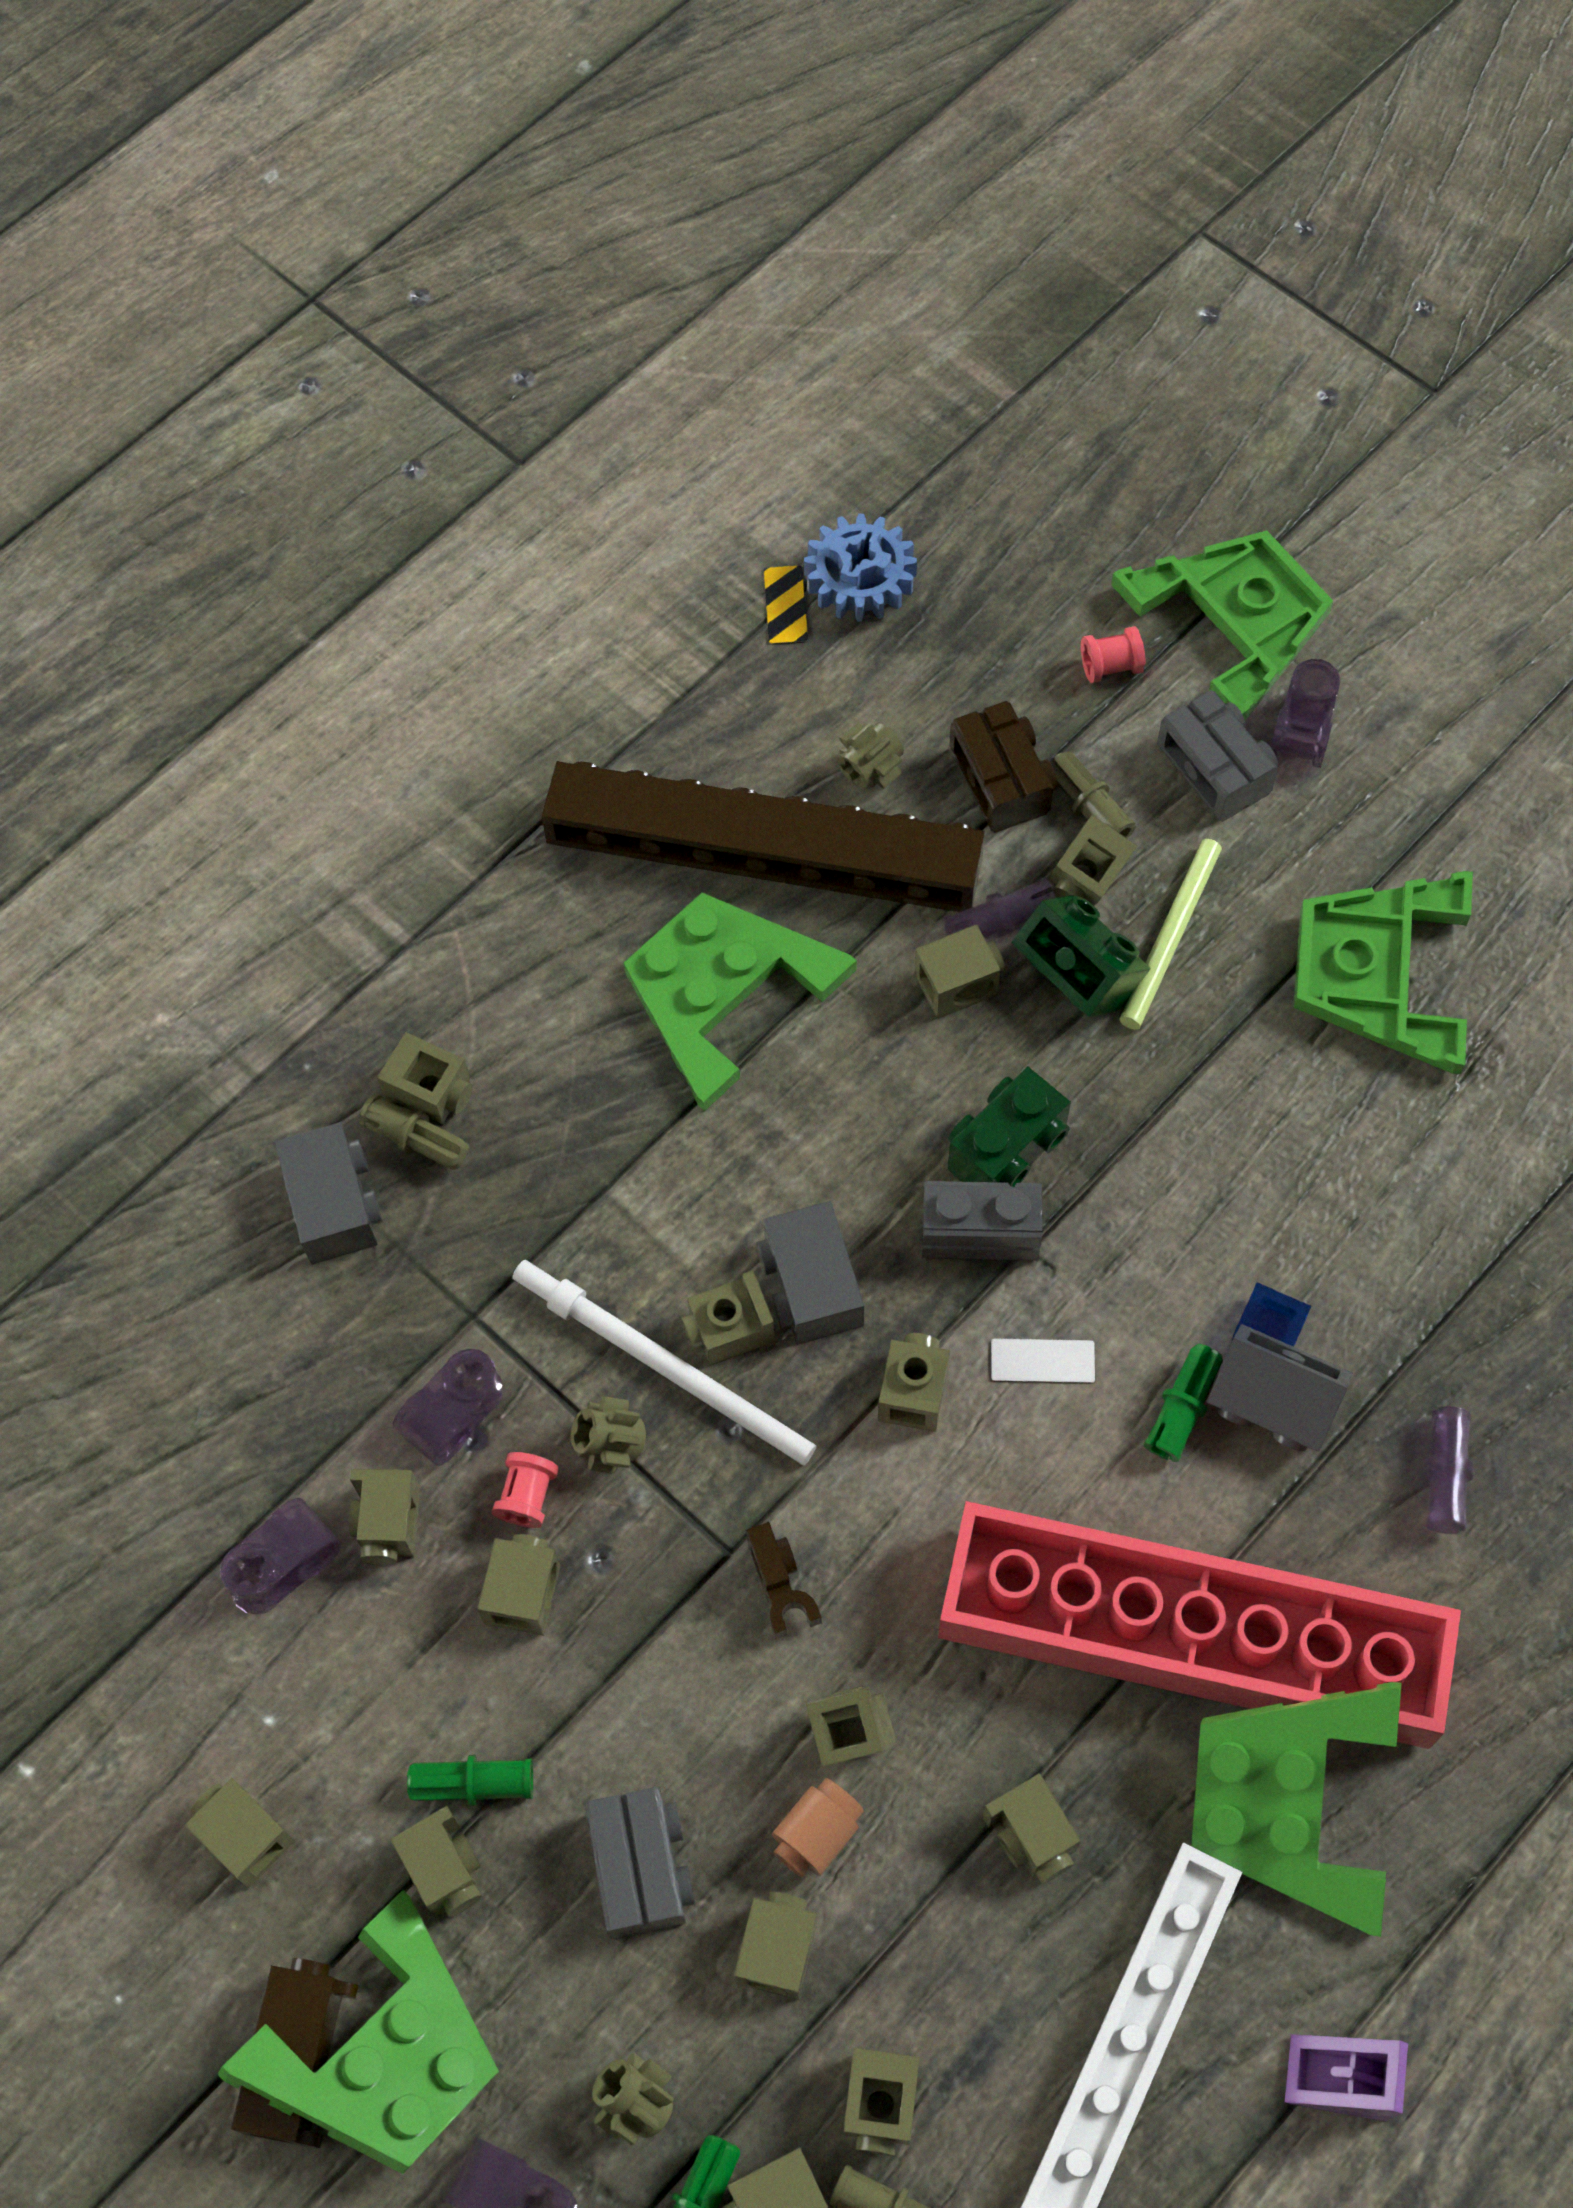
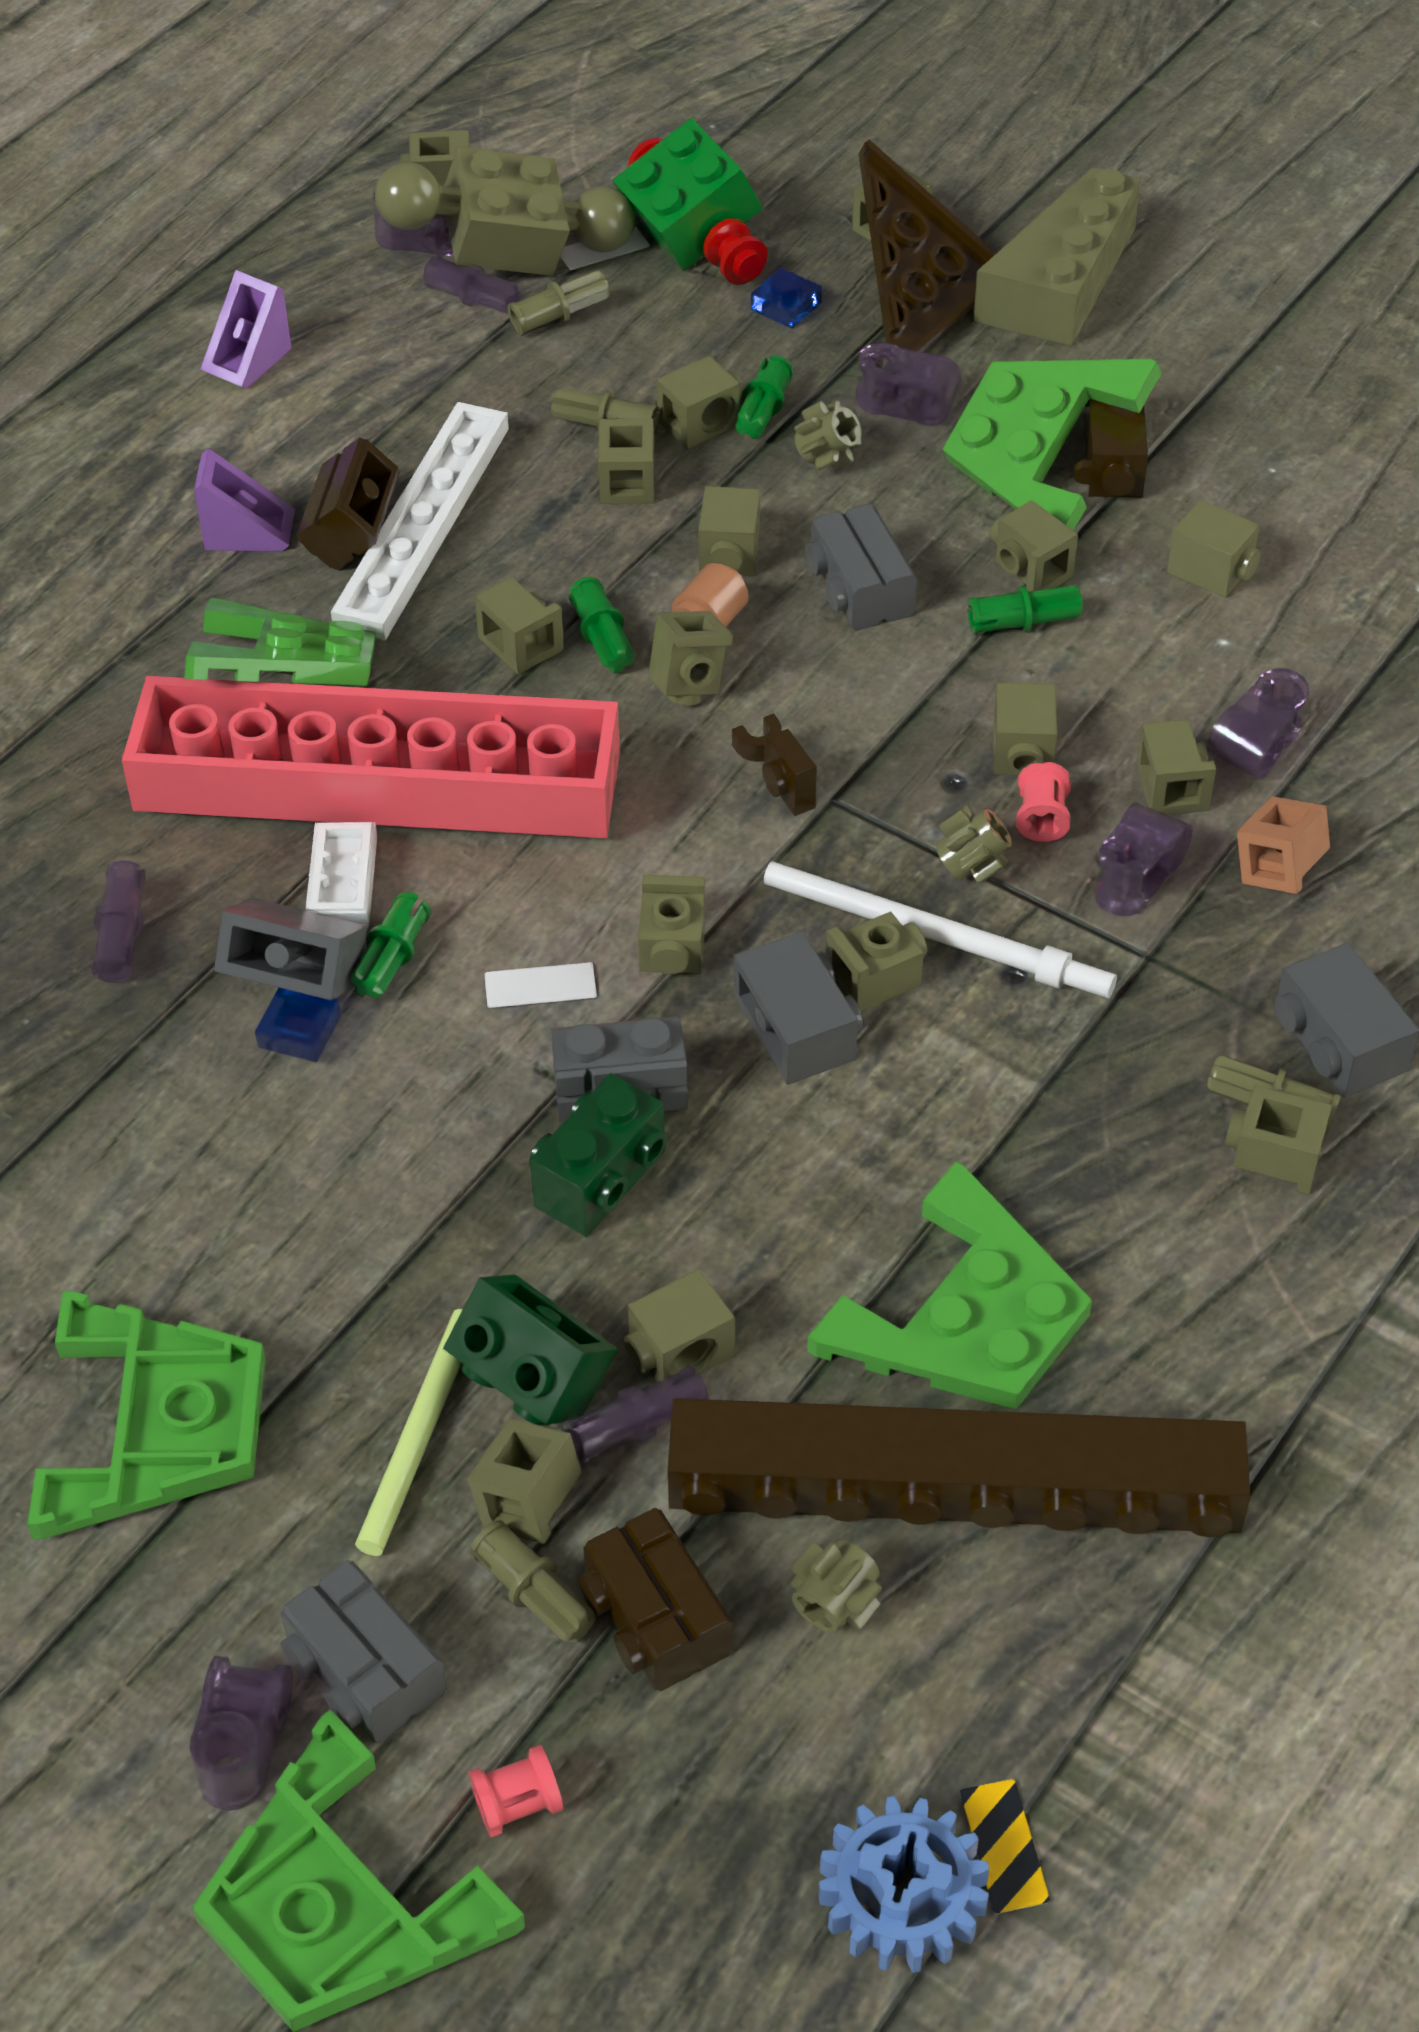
camera: 170 degrees right, 15 degrees down
none -> dark brown brick [297,437,400,570]
none -> white plate [305,822,377,927]
none -> green axle [568,577,634,673]
none -> nougat brick [1237,796,1330,894]

